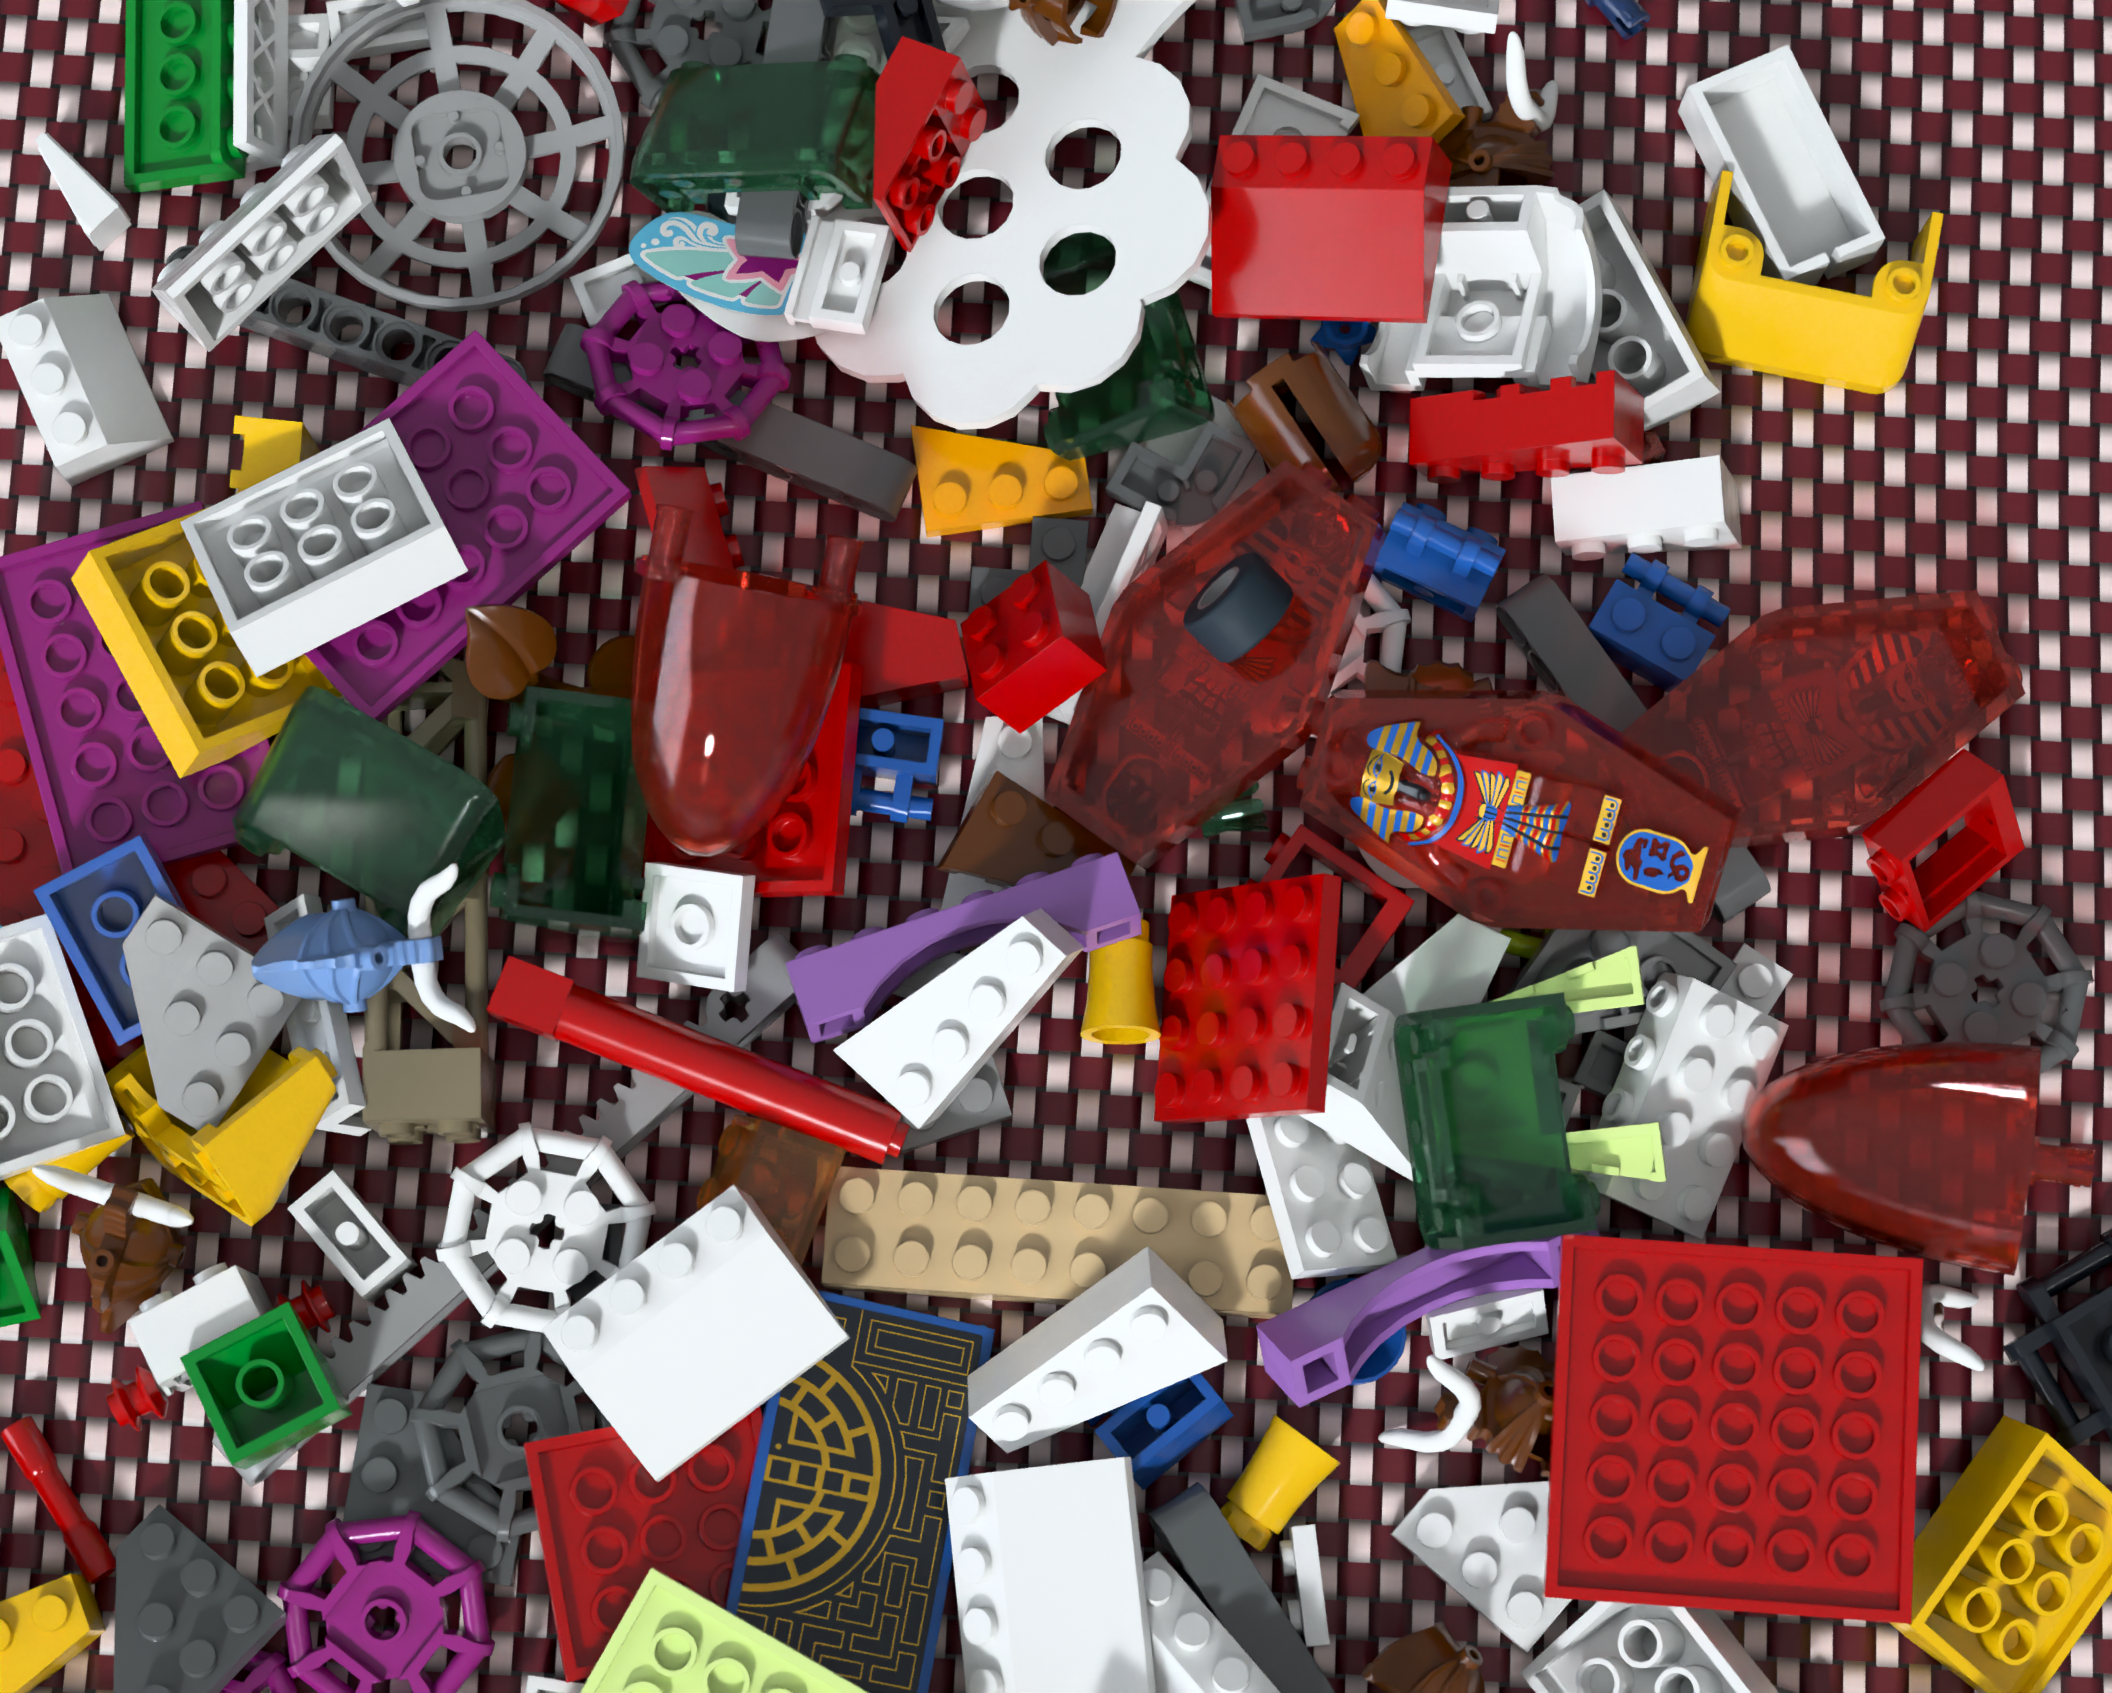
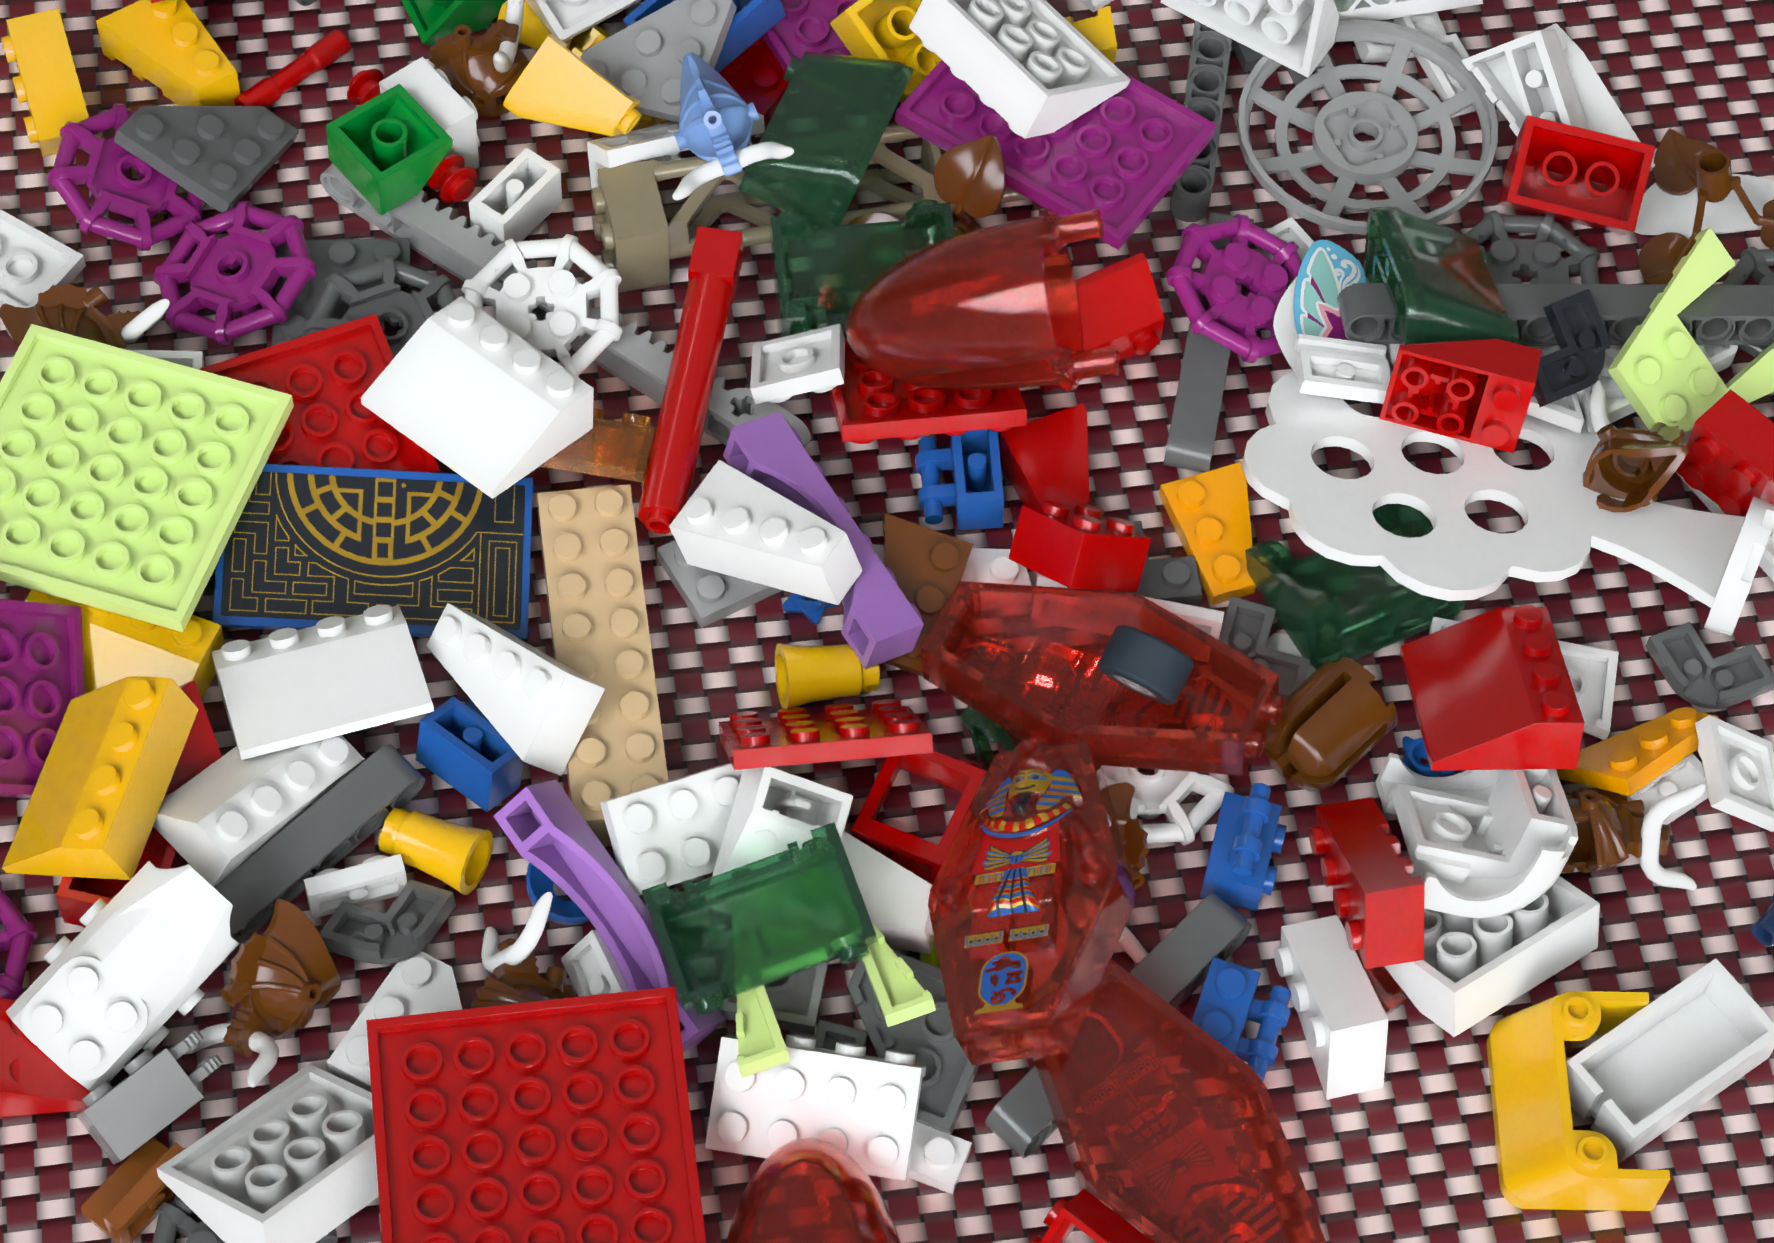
camera: 75 degrees right, 20 degrees down
none -> dark grey plate [320,880,456,964]

